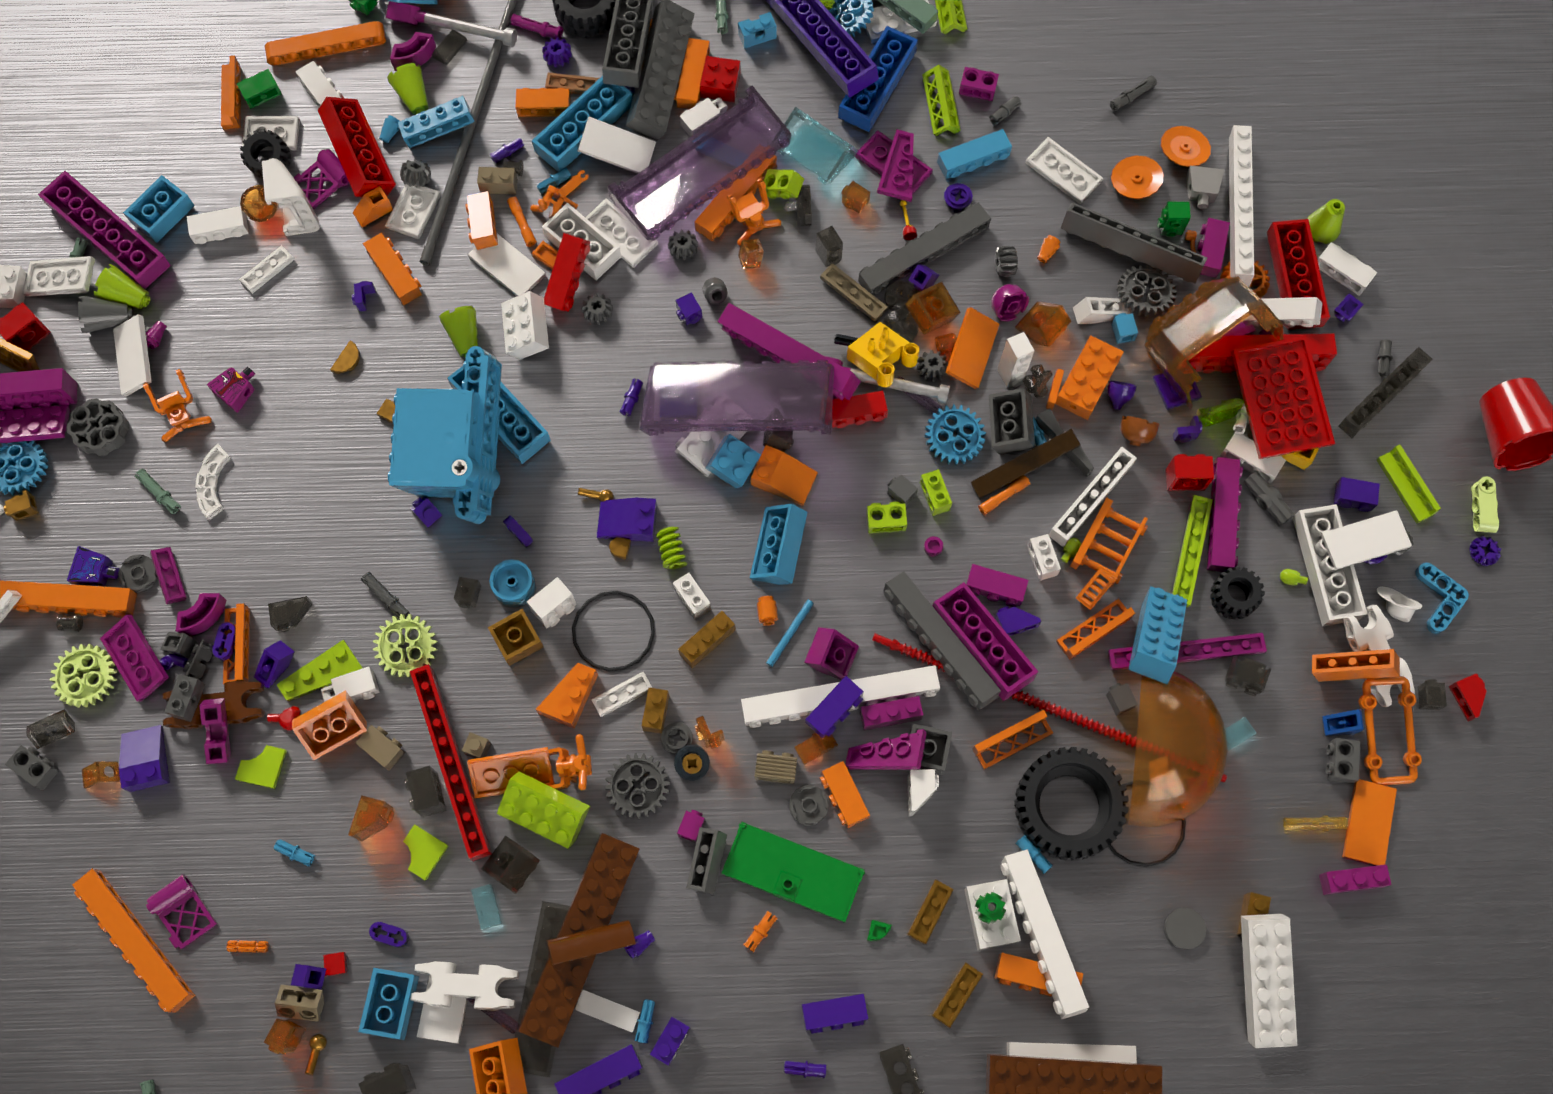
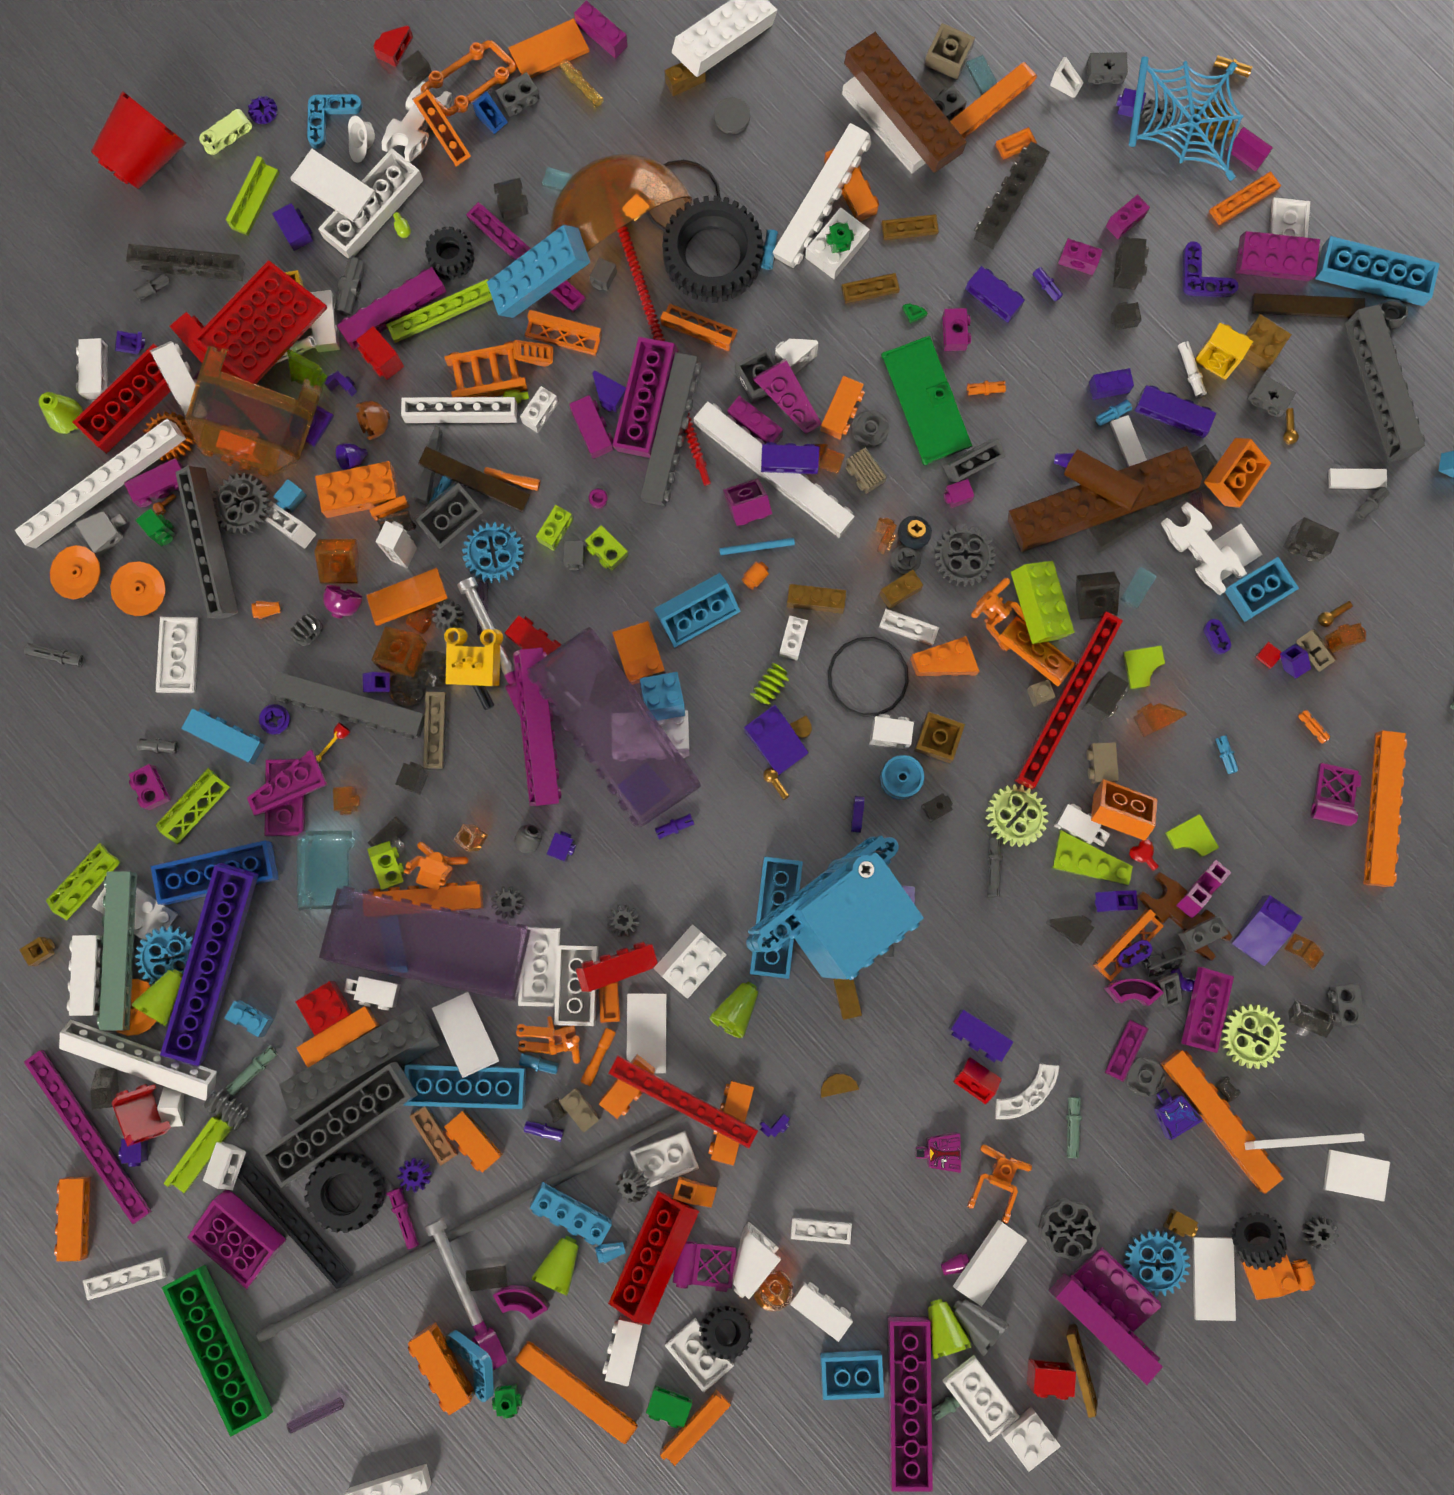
camera: 130 degrees left, 10 degrees up
none -> red tile [608,1055,758,1148]
none -> magenta brick [942,308,971,351]
none -> dark purple brick [949,1009,1013,1063]
none -> red panel [953,1057,1002,1105]

